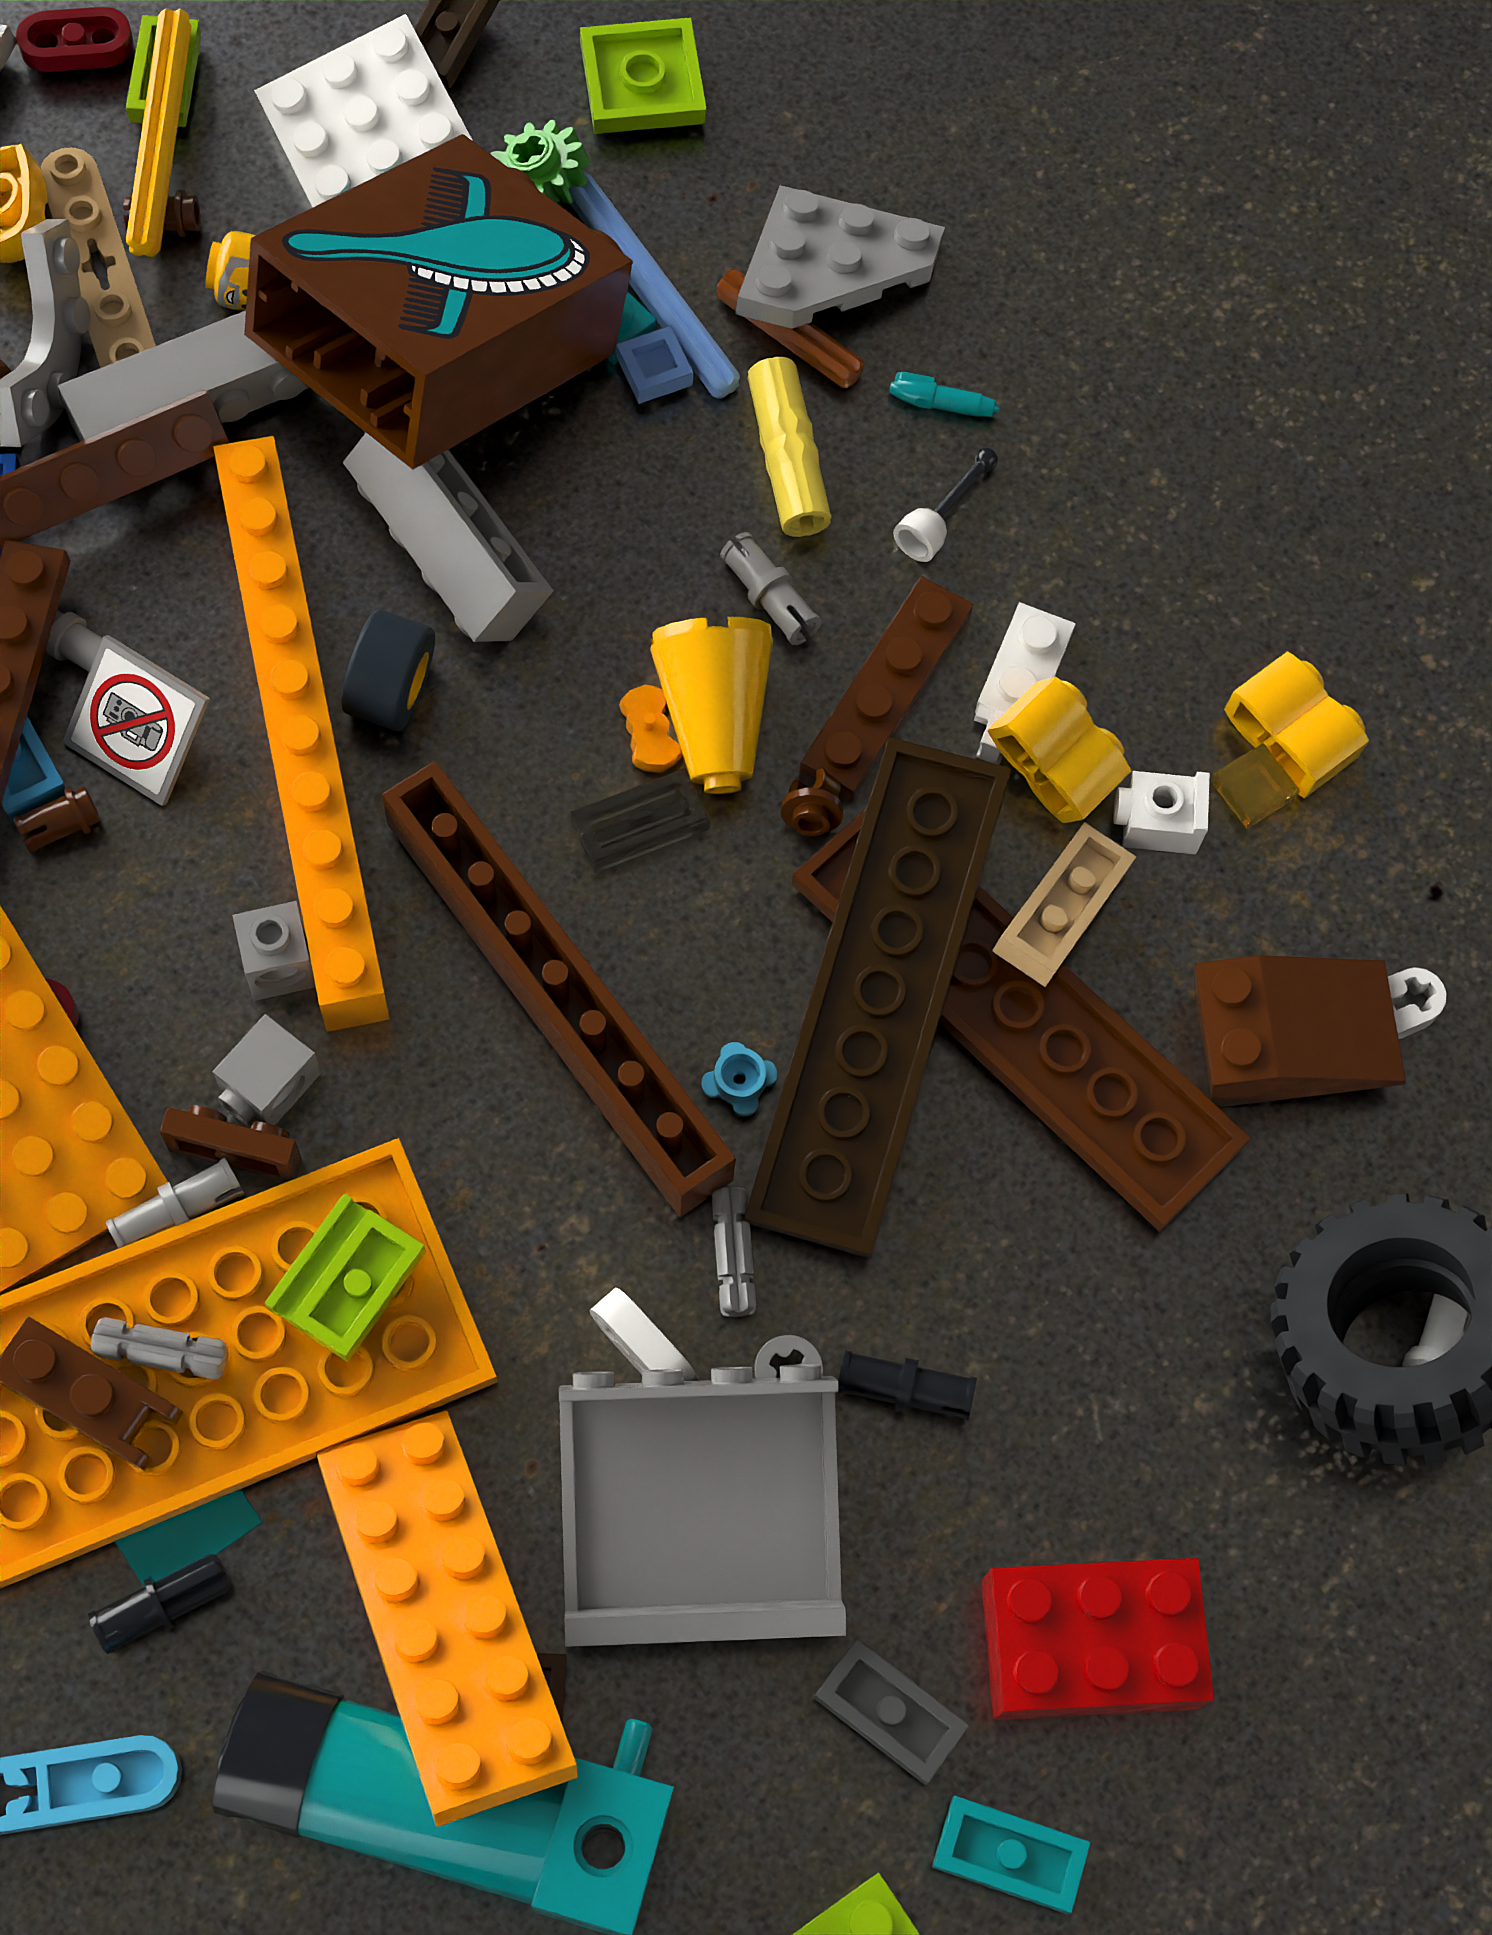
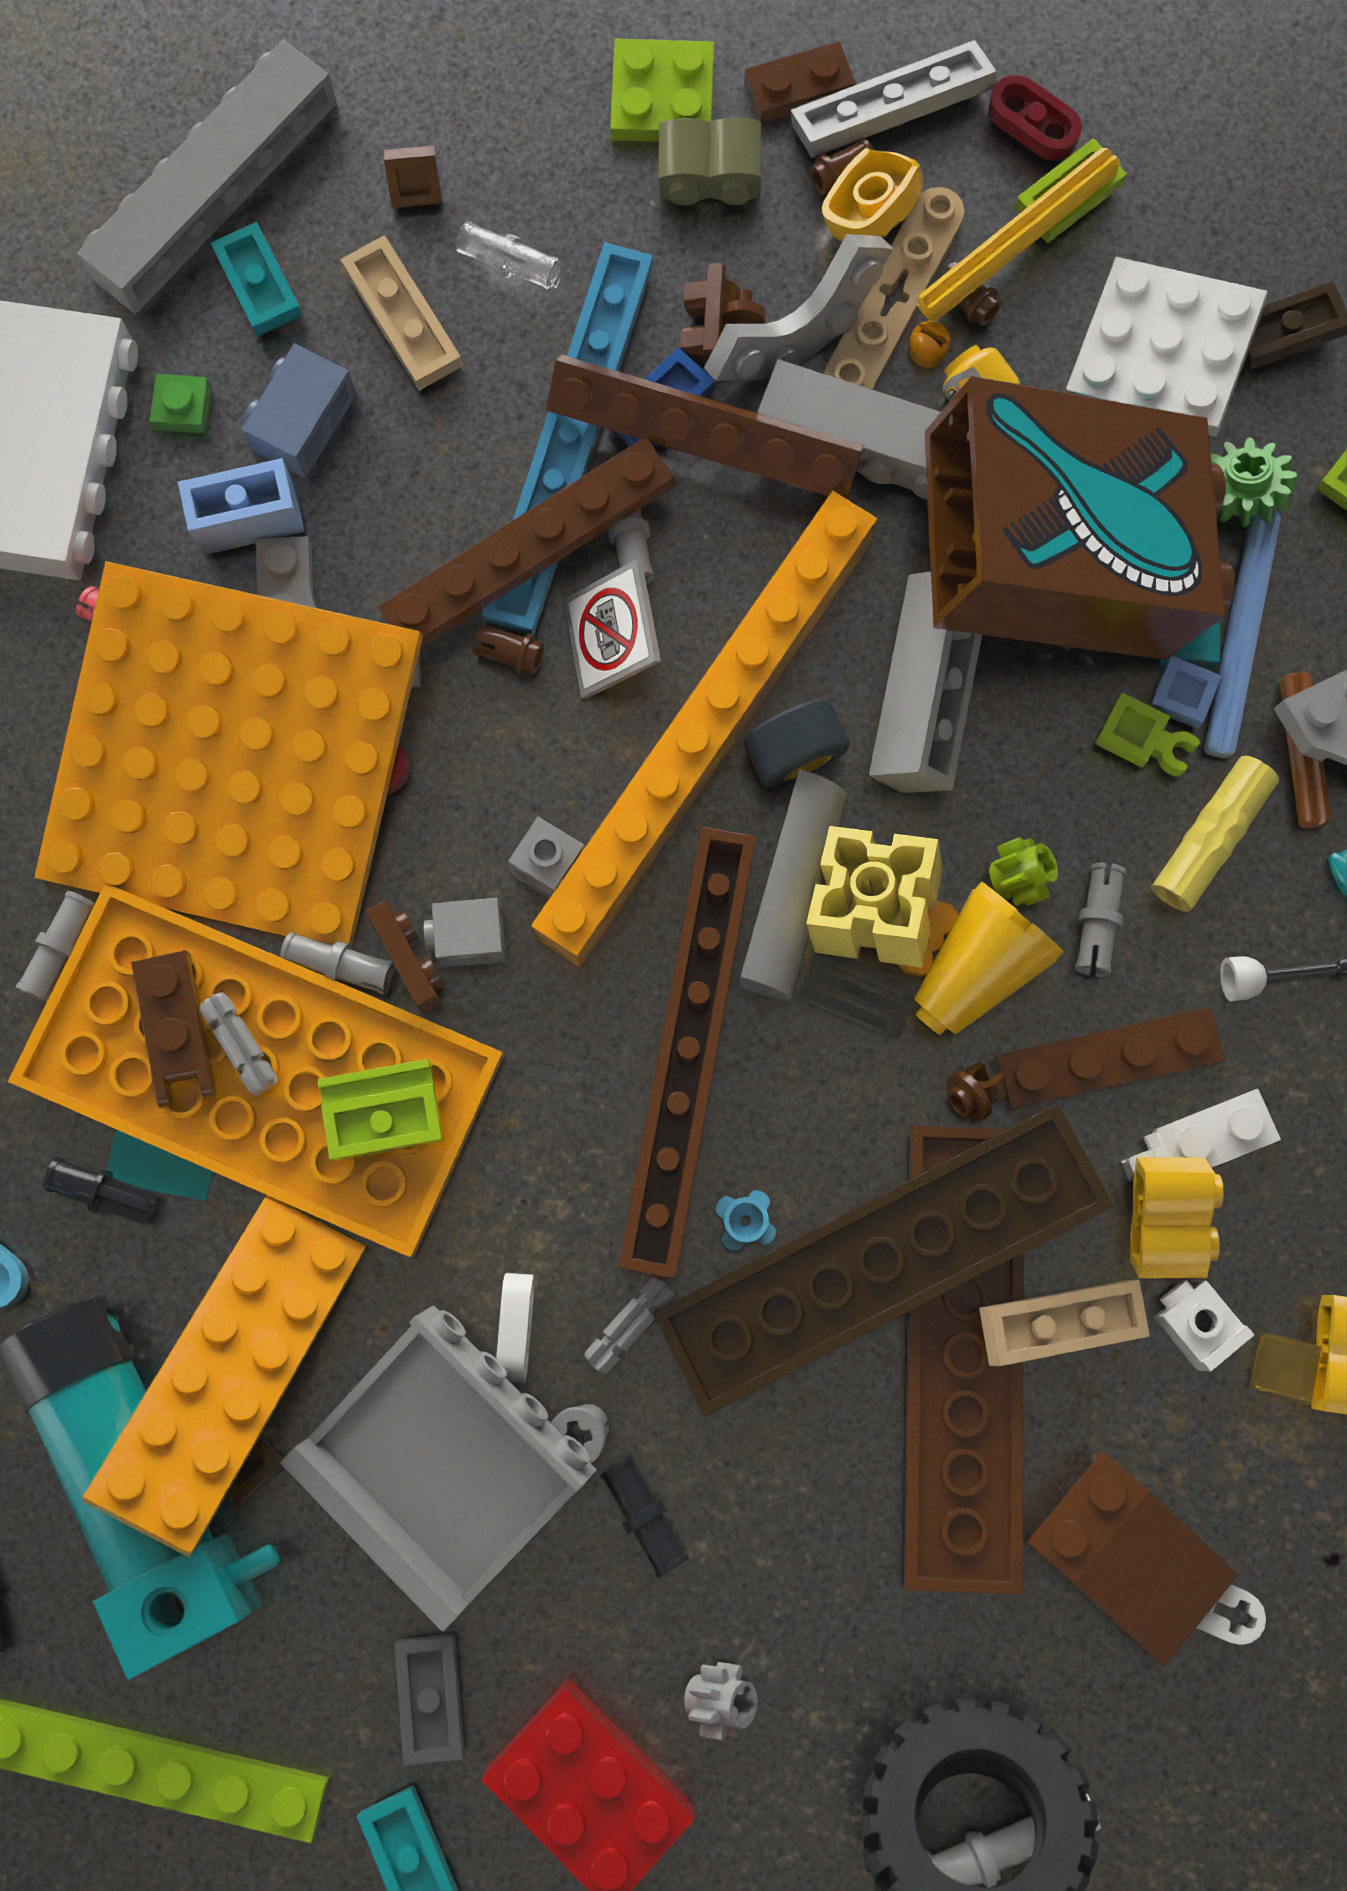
camera: 55 degrees right, 10 degrees up
none -> light grey gear [684,1662,758,1741]
none -> light grey brick [739,769,848,1003]
none -> light yellow brick [806,826,943,968]
none -> light orange hinge [908,320,951,368]
none -> lime gear [989,837,1058,906]
none -> lime plate [1095,692,1200,777]

